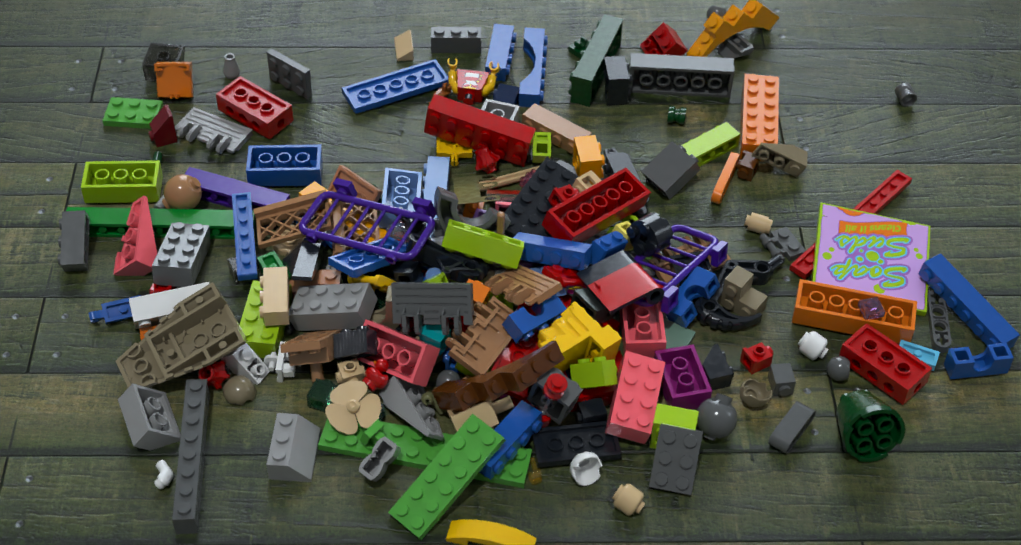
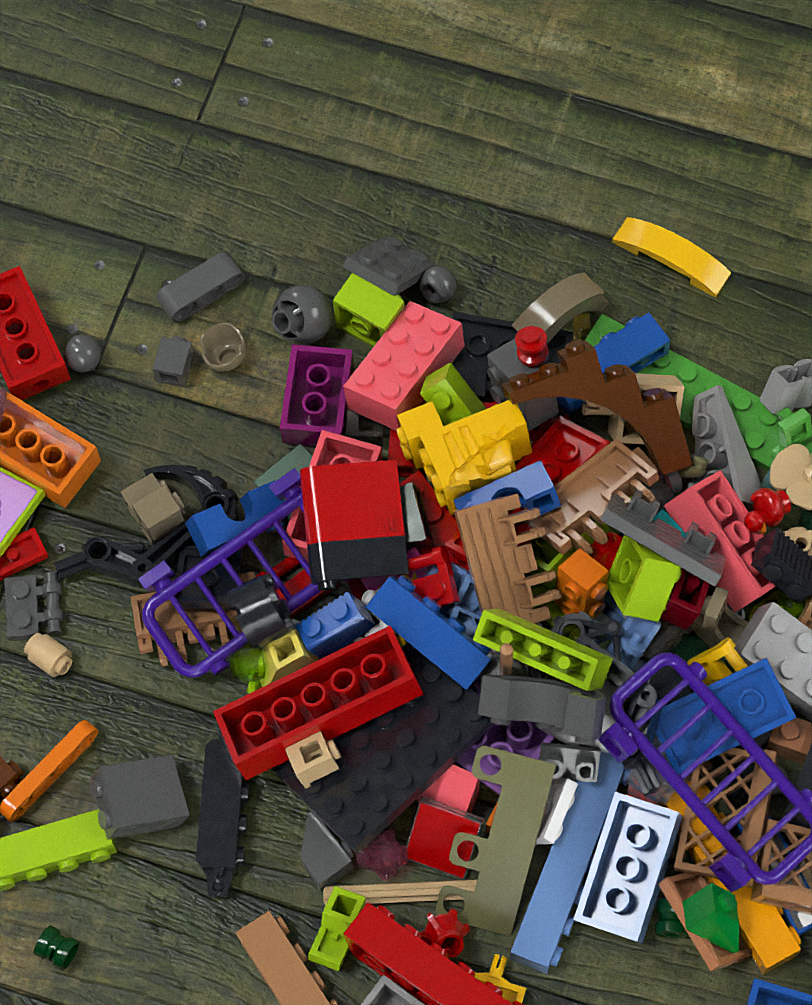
camera: 155 degrees left, 20 degrees up
bright green plate [388,414,506,540] -> none
red brick [548,184,579,207] -> none
white hair [570,452,602,486] -> none
light orange brick [572,135,605,185] -> none
tan head [612,483,645,516] -> none
black slope [702,344,734,390] -> none
red brick [740,342,773,375] -> none
white head [798,331,829,360] -> none
dark green cone [837,390,905,462] -> none
none -> dark grey piece [419,266,457,304]
none -> dark tan arch [512,273,610,345]
none -> green slope [683,883,739,953]

